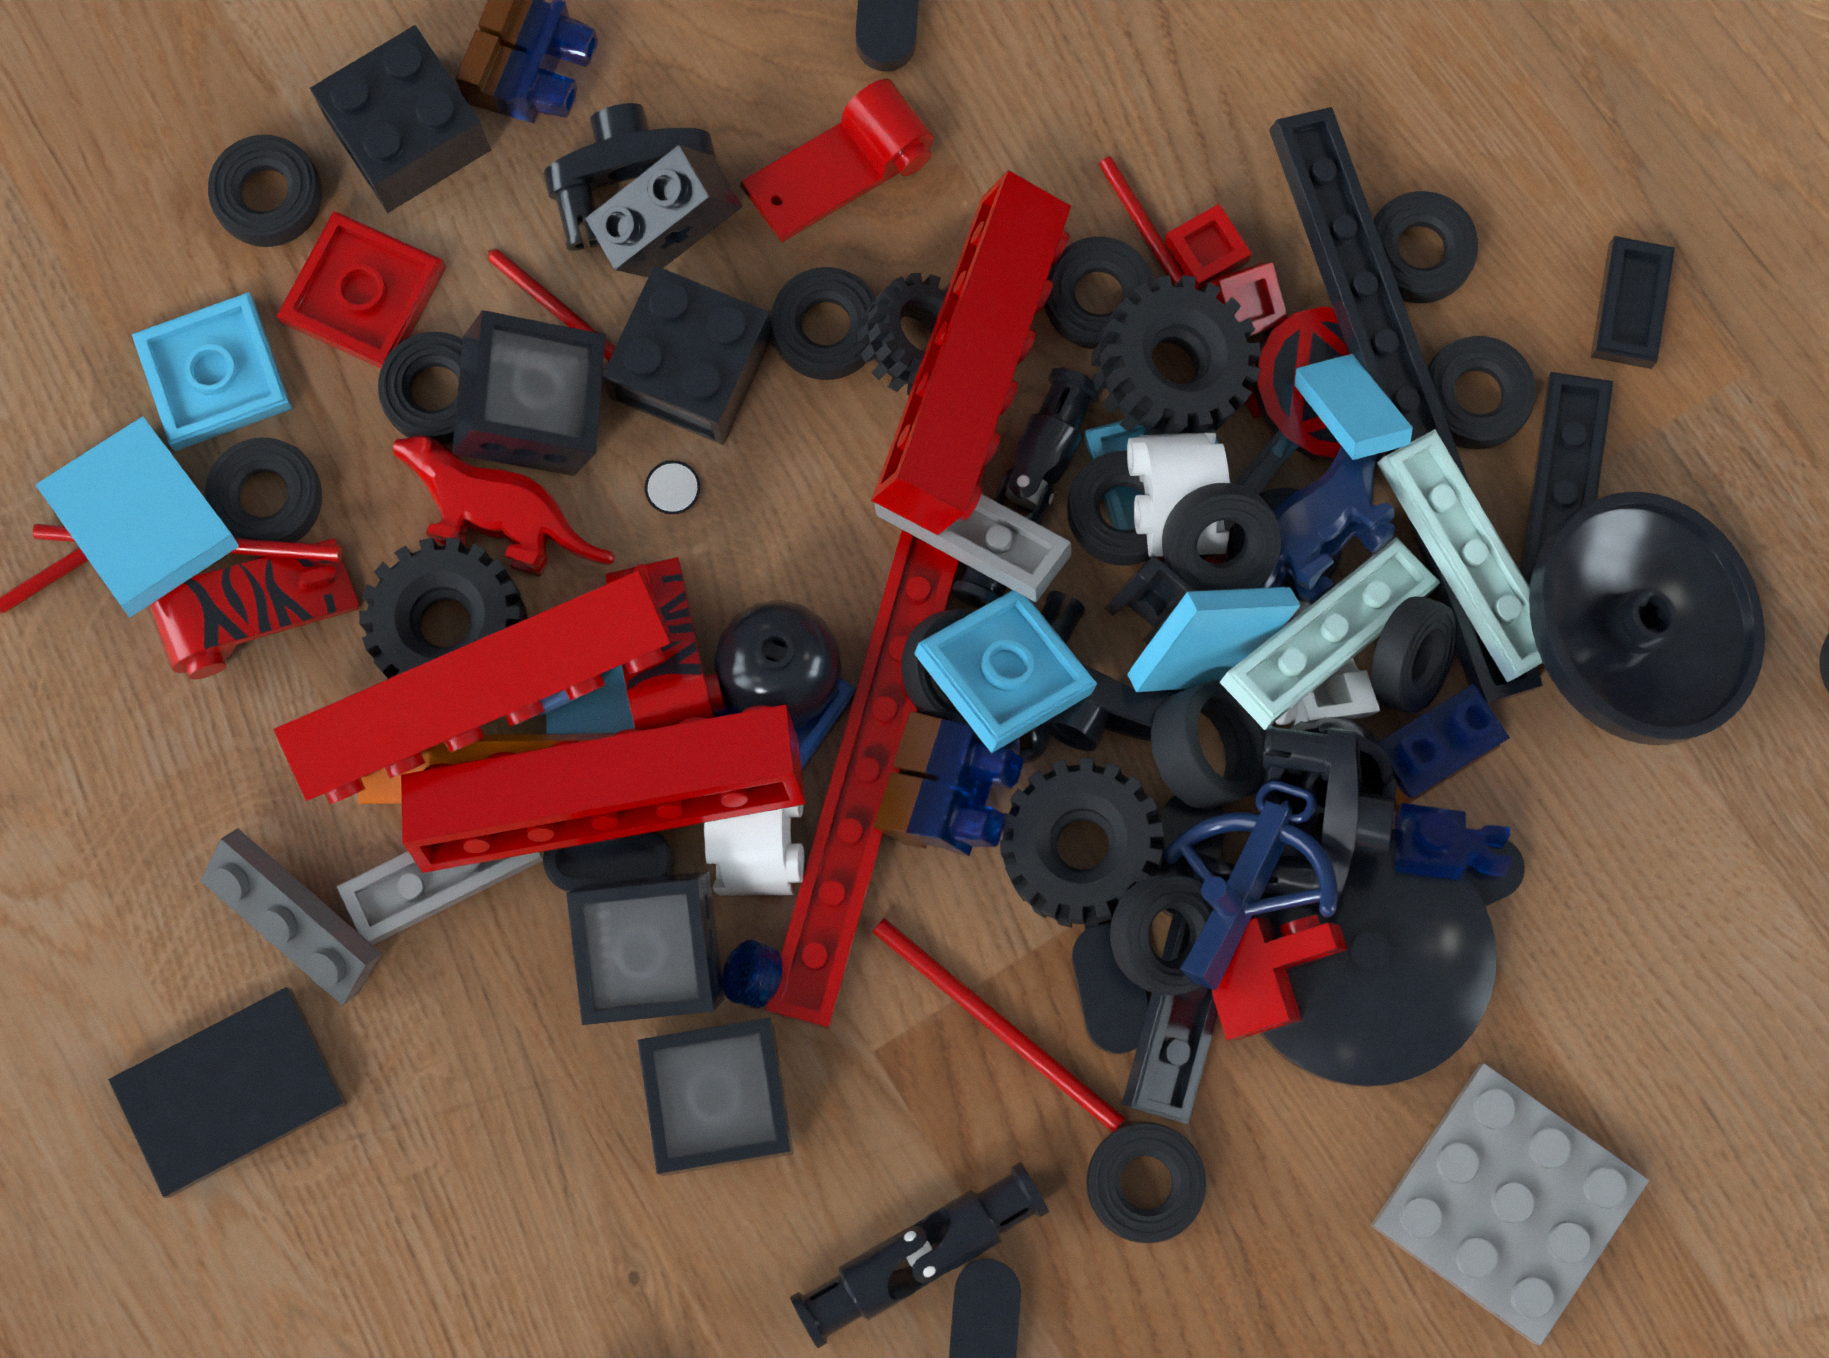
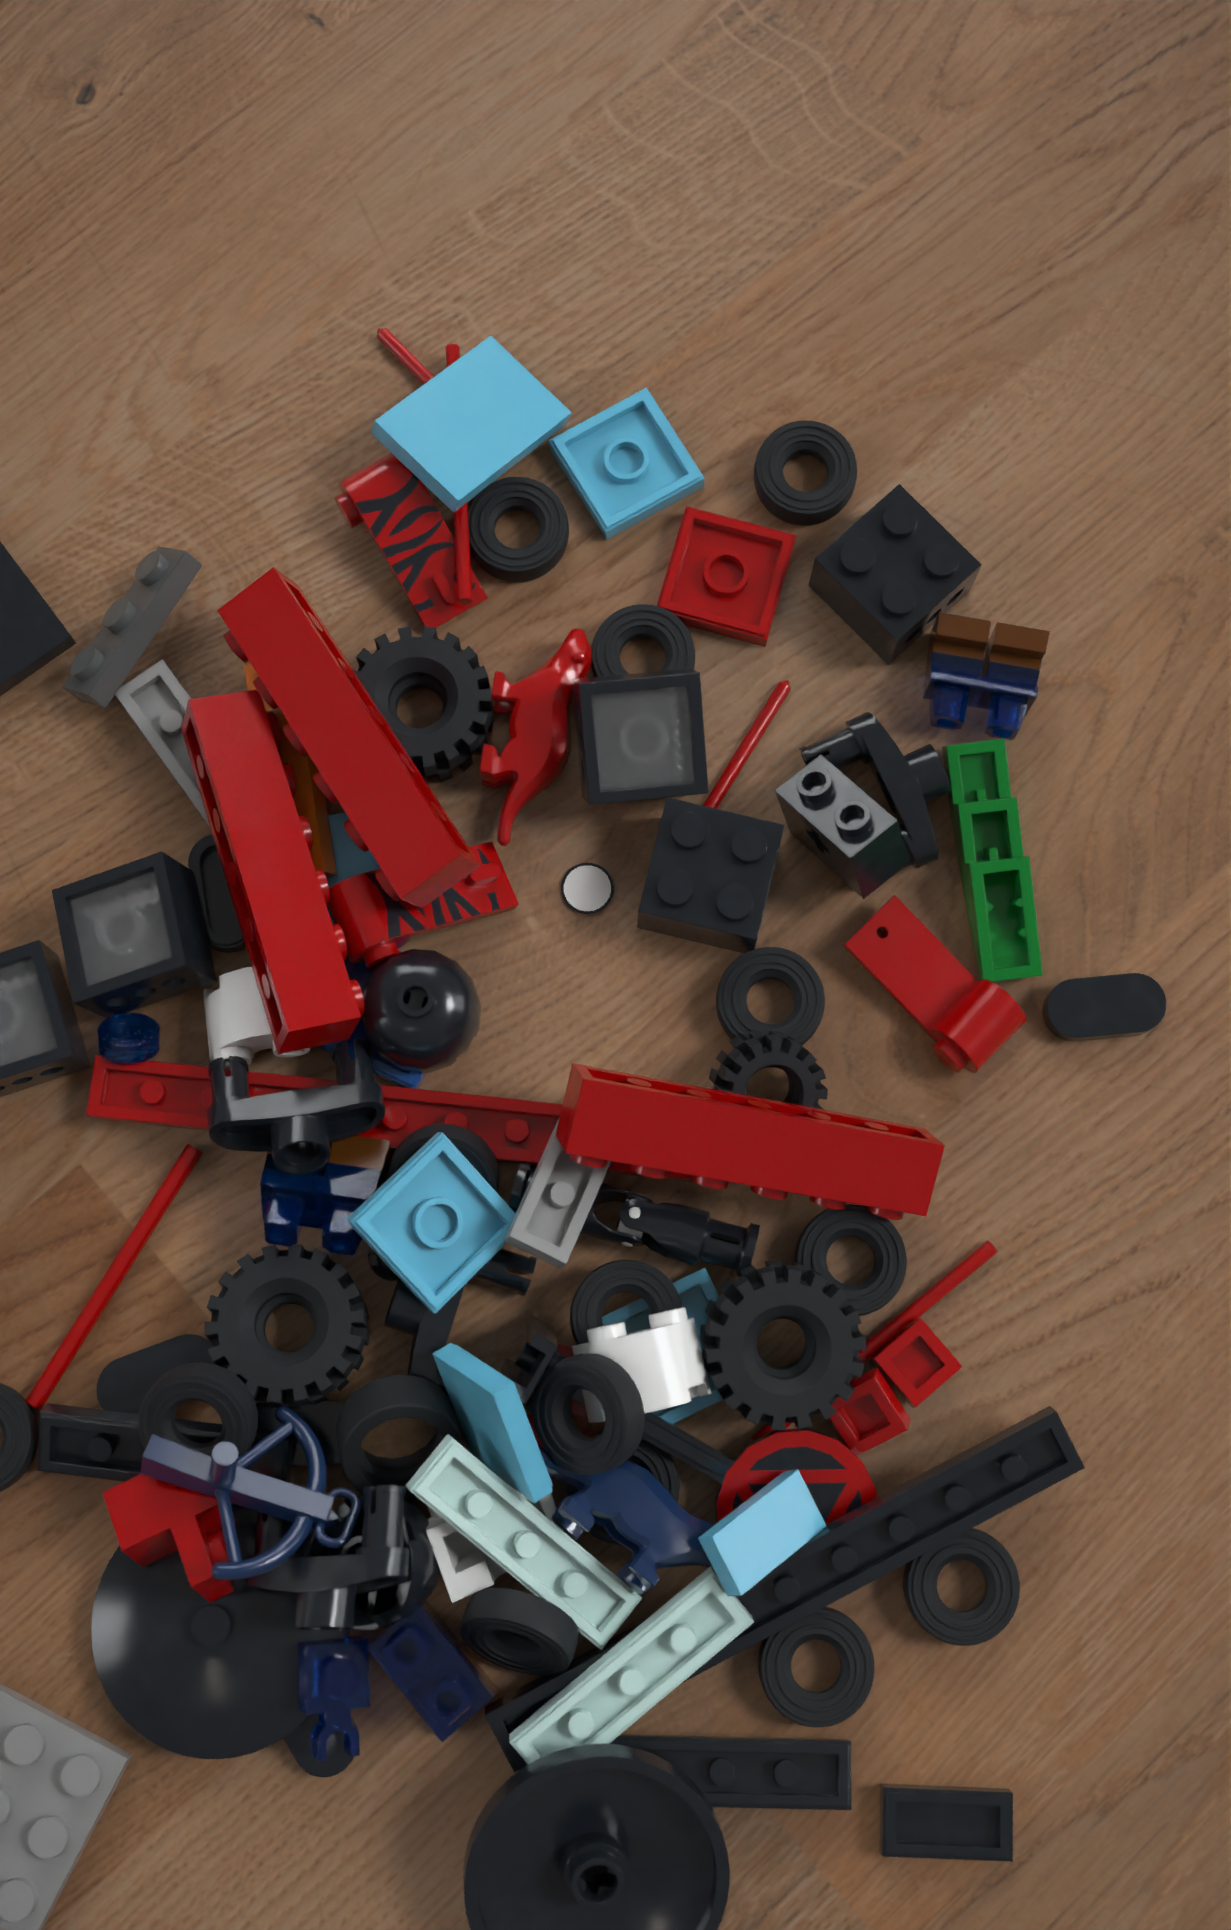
camera: 80 degrees right, 0 degrees up
none -> black connector [207,1039,385,1175]
none -> green slope [942,738,1043,982]

